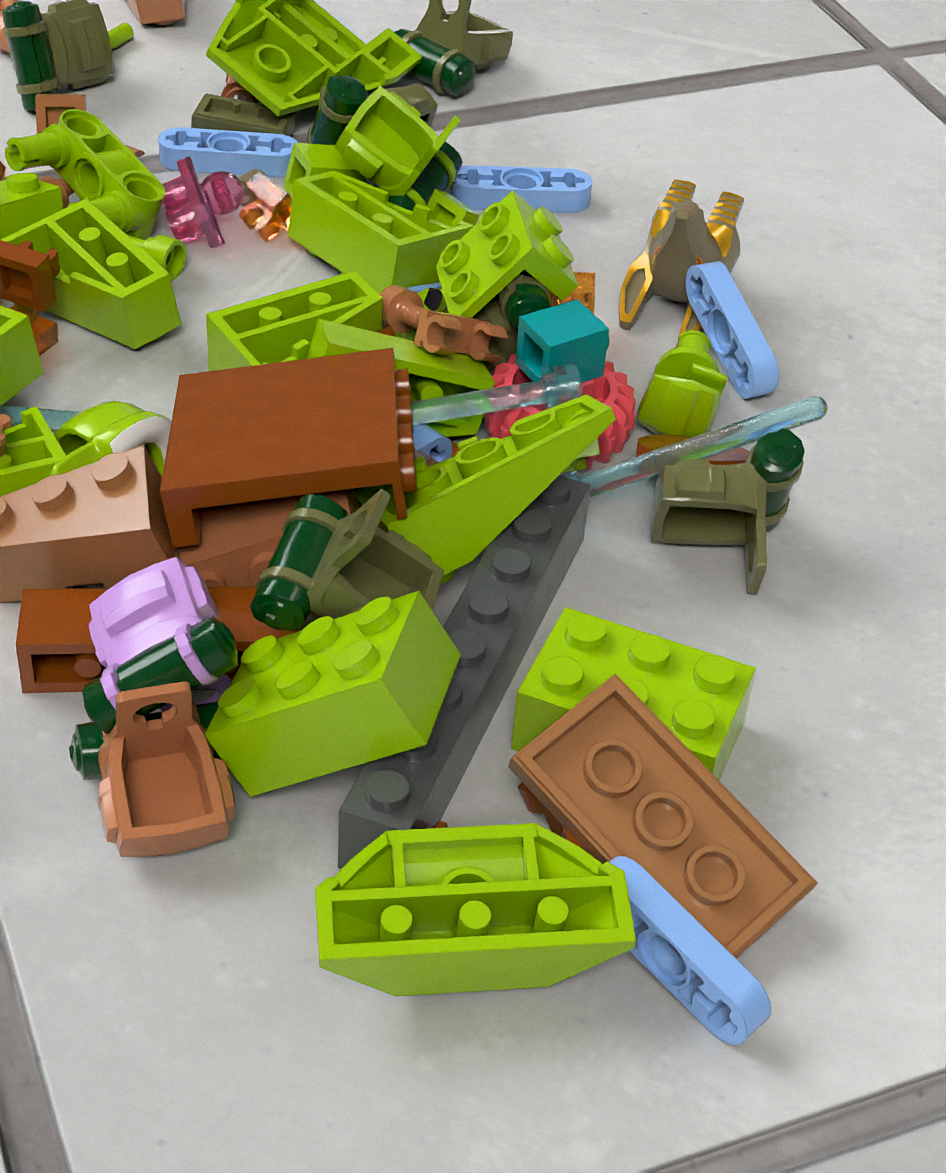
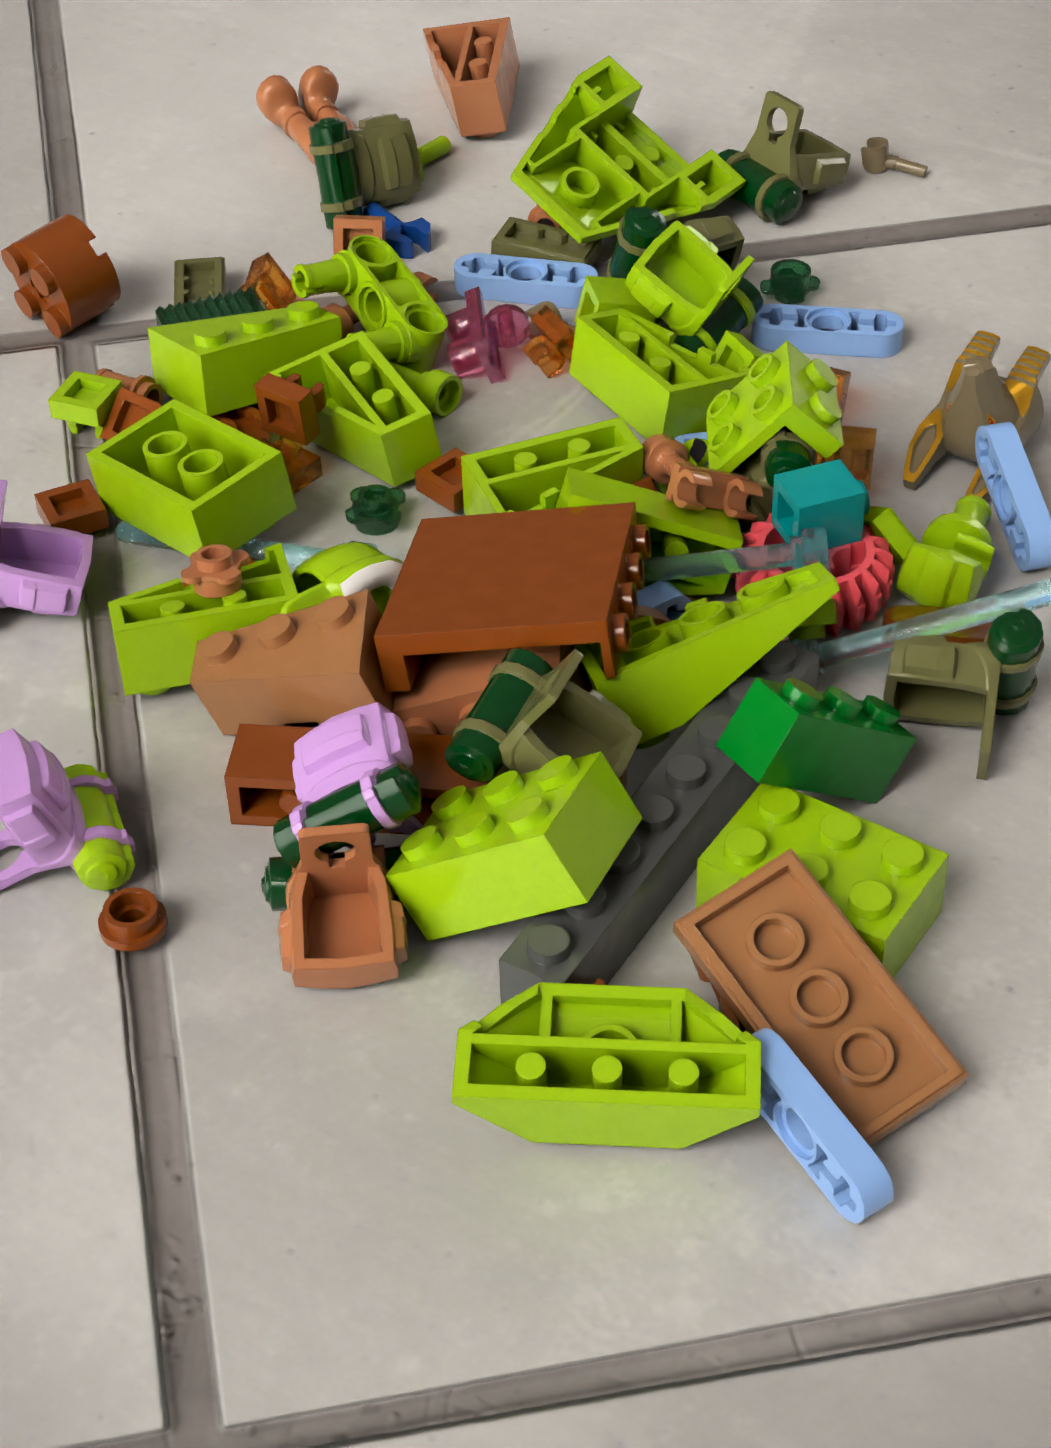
camera: 15 degrees right, 0 degrees up
none -> clear green plate [345,484,406,536]
none -> blue bar [363,202,431,259]
none -> dark orange plate [415,447,468,513]
none -> green brick [716,677,917,803]
none -> clear green plate [760,259,820,304]
none -> dark tan hand [861,137,928,178]
none -> lime tile [863,506,919,565]

